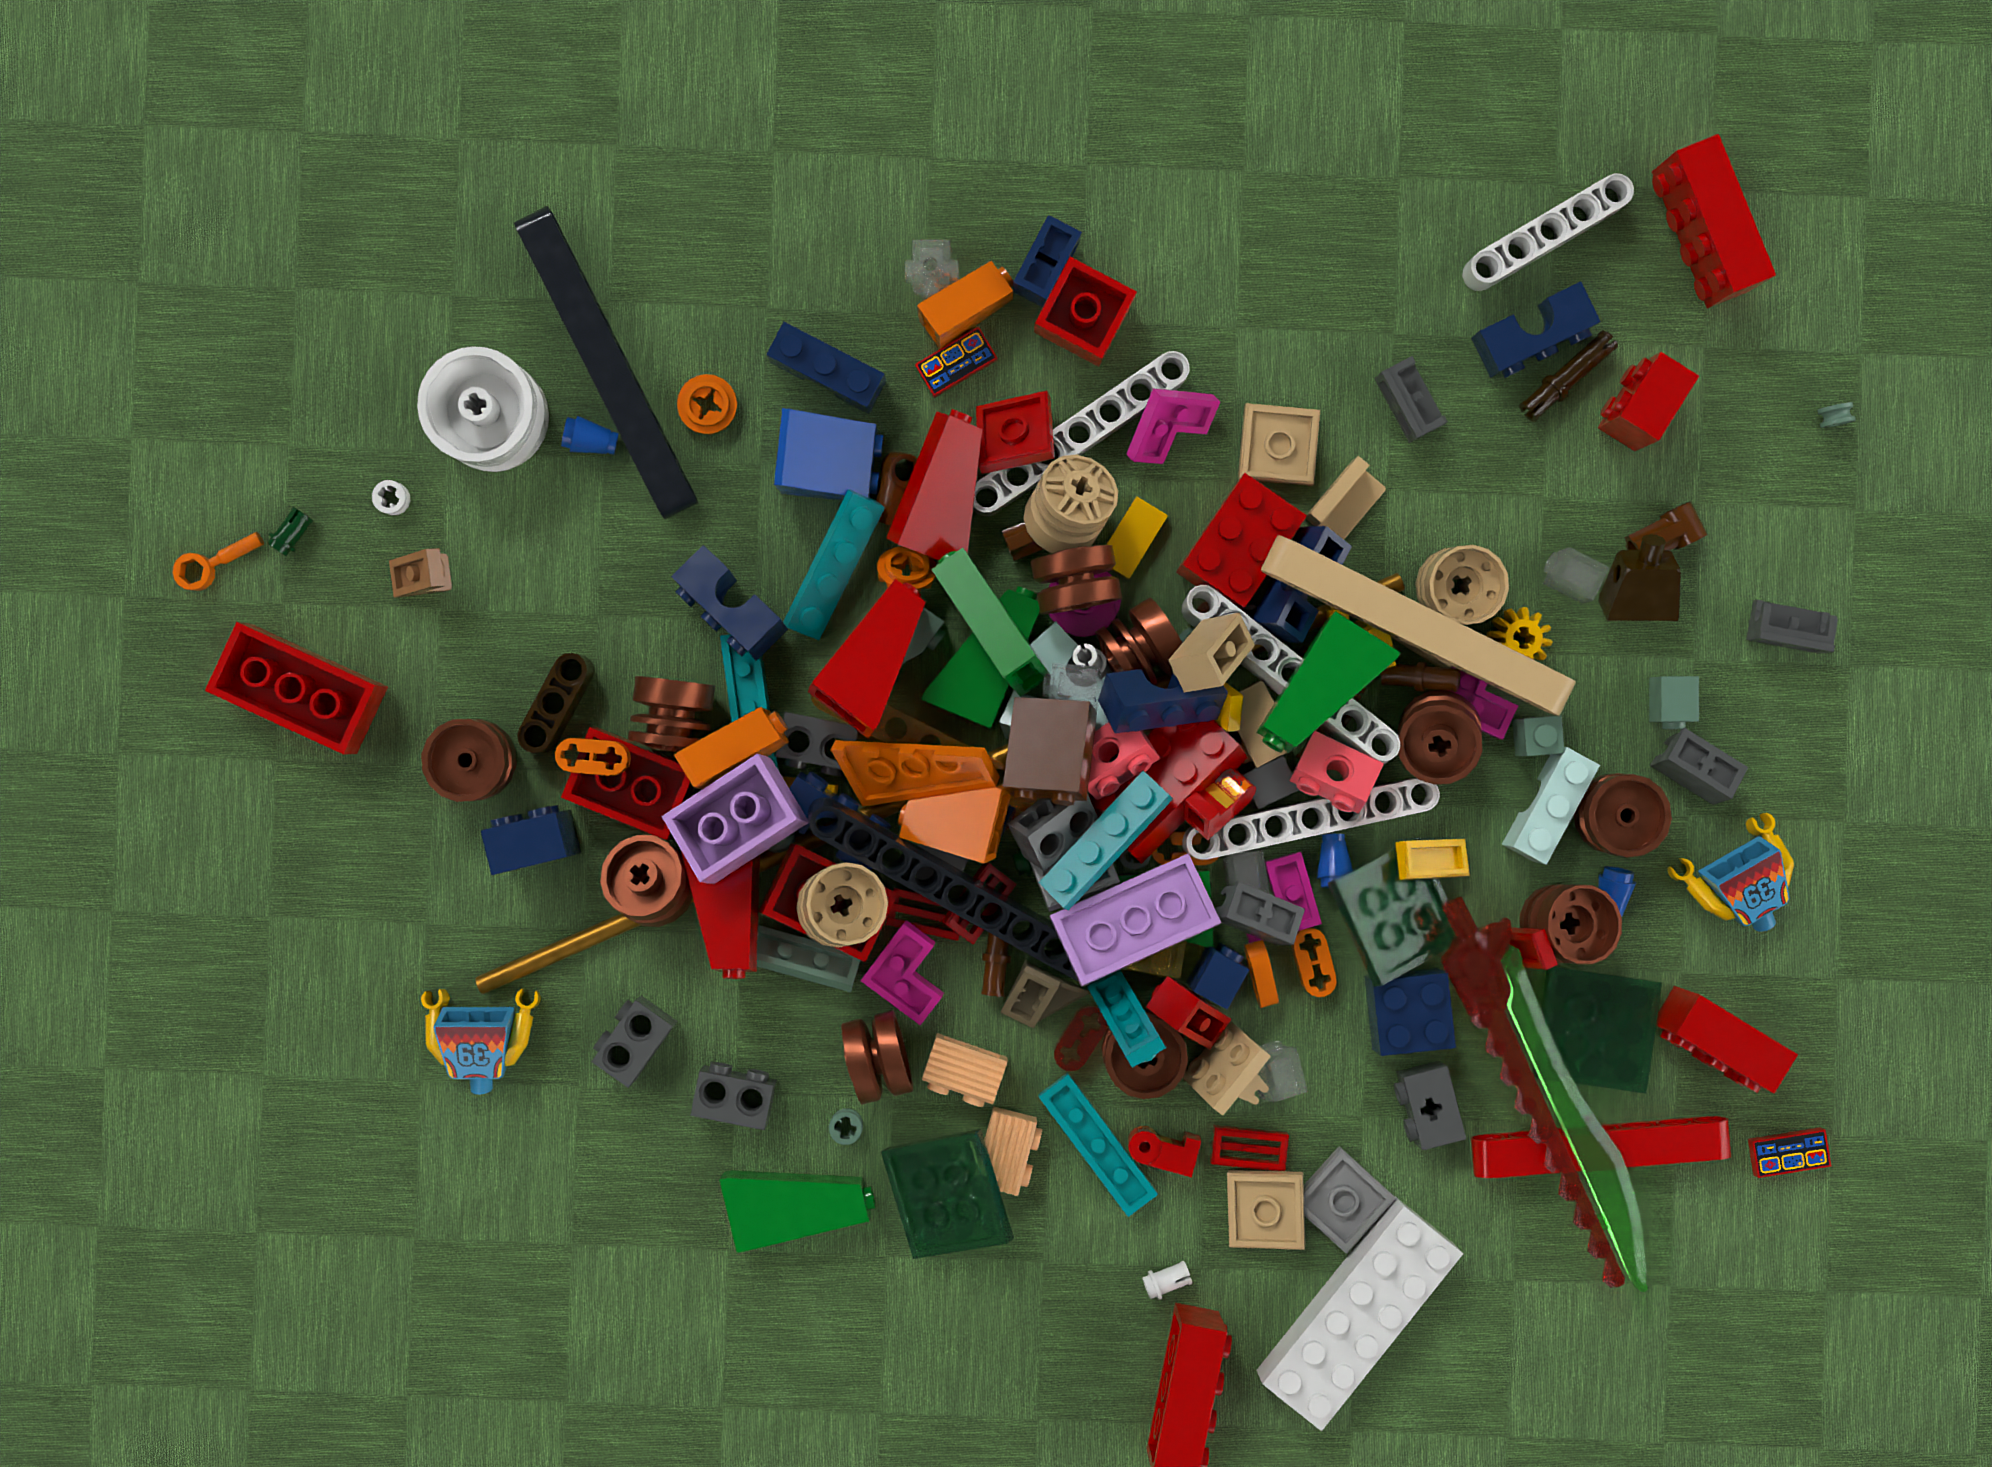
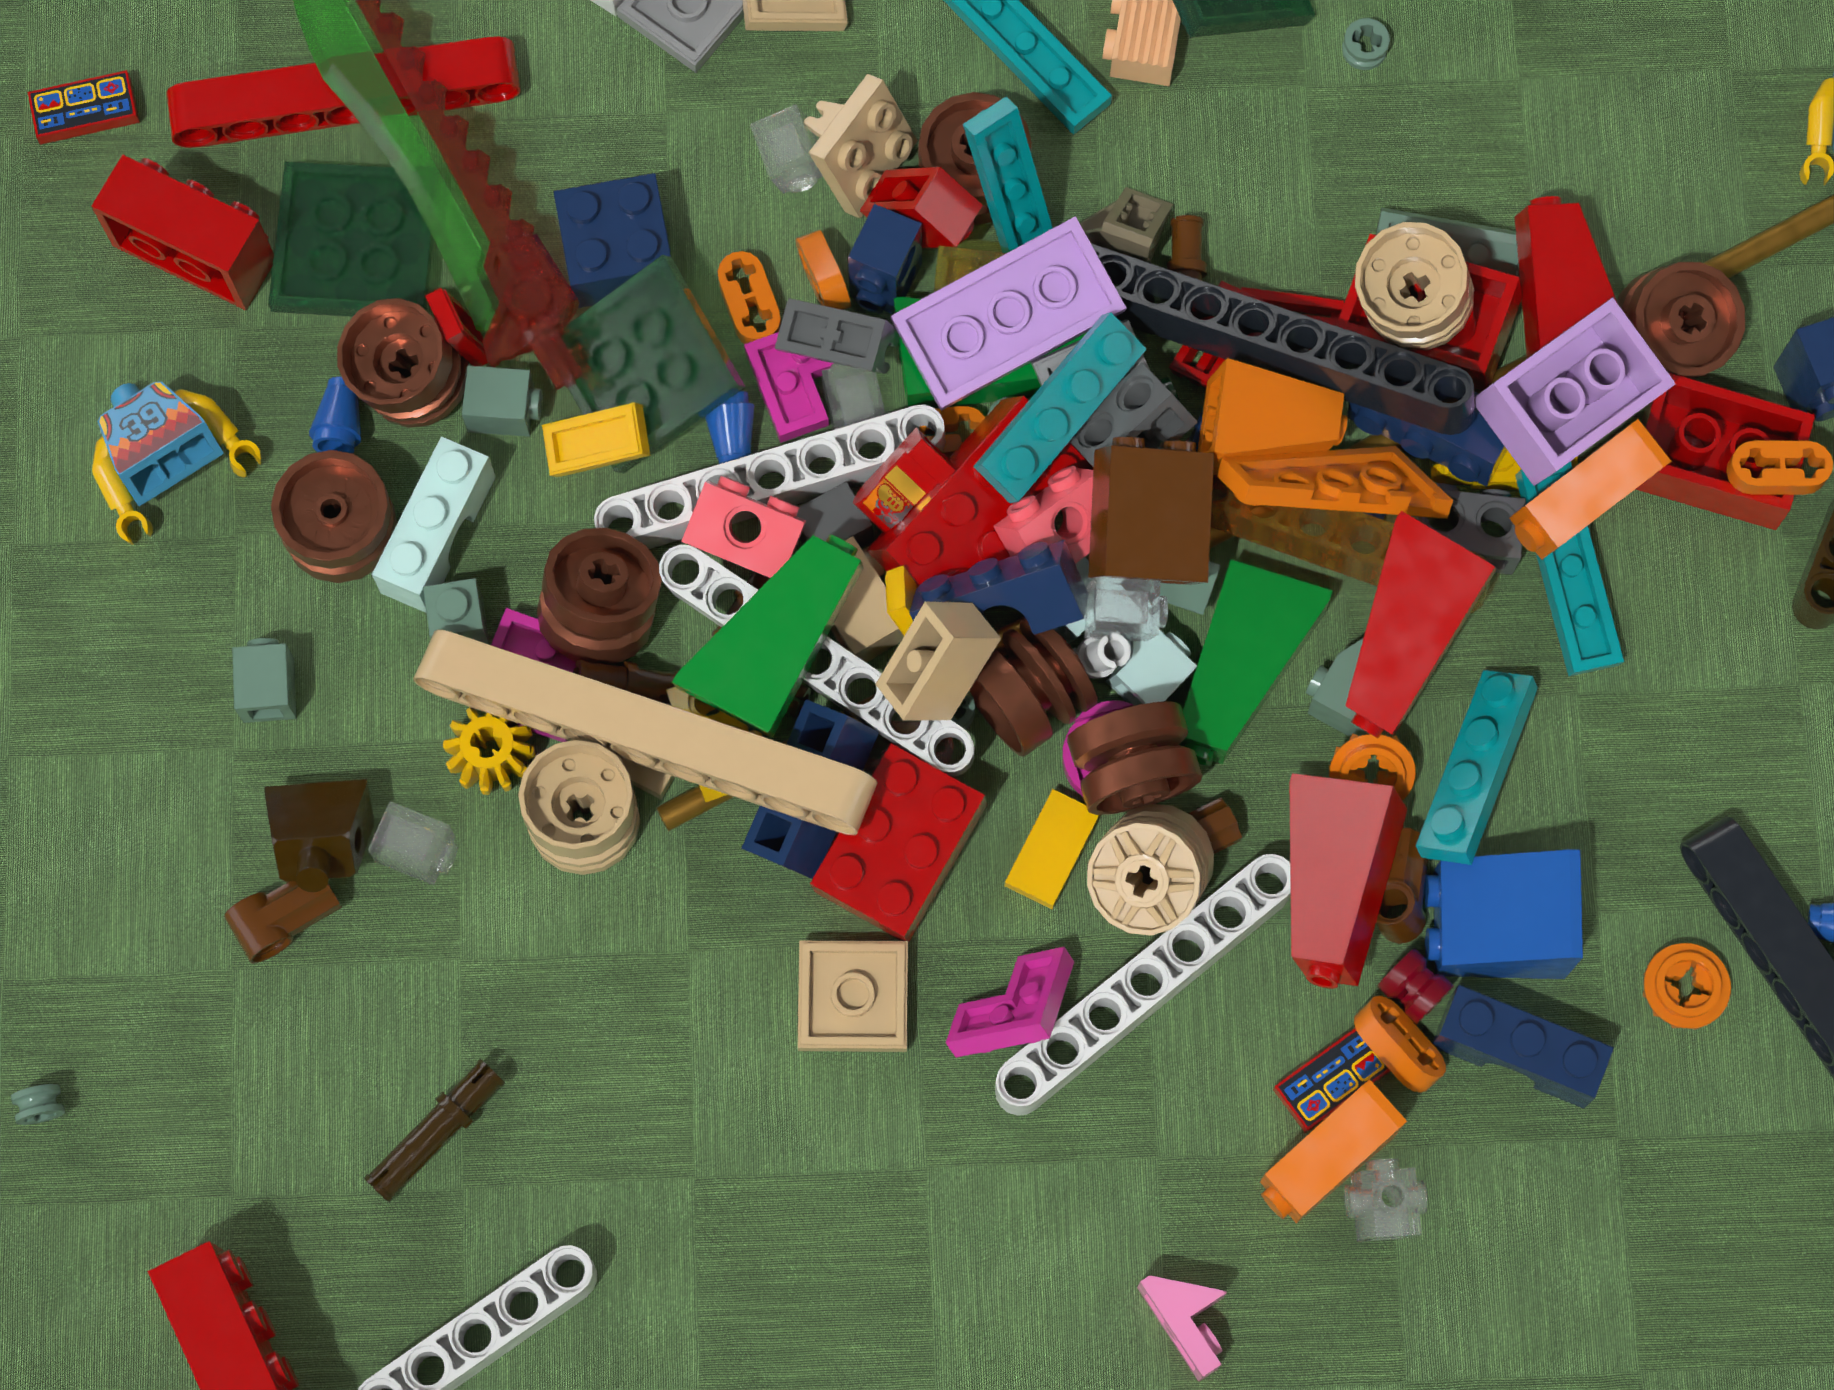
camera: 175 degrees right, 15 degrees down
dark grey brick [591,995,678,1088] -> none
copper wheel [628,676,715,752] -> none
dark blue arch [671,545,788,661] -> none
dark grey brick [690,1062,777,1130] -> none
copper wheel [841,1010,913,1105] -> none
dark pink plate [861,920,944,1025] -> none
light nougat brick [922,1033,1008,1107] -> none
green slope [931,548,1051,697] -> none
red tile [976,390,1055,474] -> none
dark blue brick [1013,215,1082,307] -> none
red brick [1034,256,1137,367] -> none
clear red beam [1053,1004,1108,1071] -> none
red leg [1127,1126,1201,1178] -> none
red tile [1210,1125,1289,1171] -> none
tan panel [1305,456,1386,539] -> none
dark grey hinge [1374,356,1448,443] -> none
dark grey brick [1394,1060,1466,1150] -> none
dark blue arch [1471,281,1601,378] -> none
red brick [1598,352,1699,451] -> none
dark grey hinge [1650,728,1748,805] -> none
dark grey hinge [1746,600,1838,654] -> none
none -> sand green brick [462,366,542,437]
none -> bright pink slope [1137,1276,1227,1381]
none -> orange beam [1354,996,1446,1093]
none -> dark red wheel [1377,948,1454,1024]

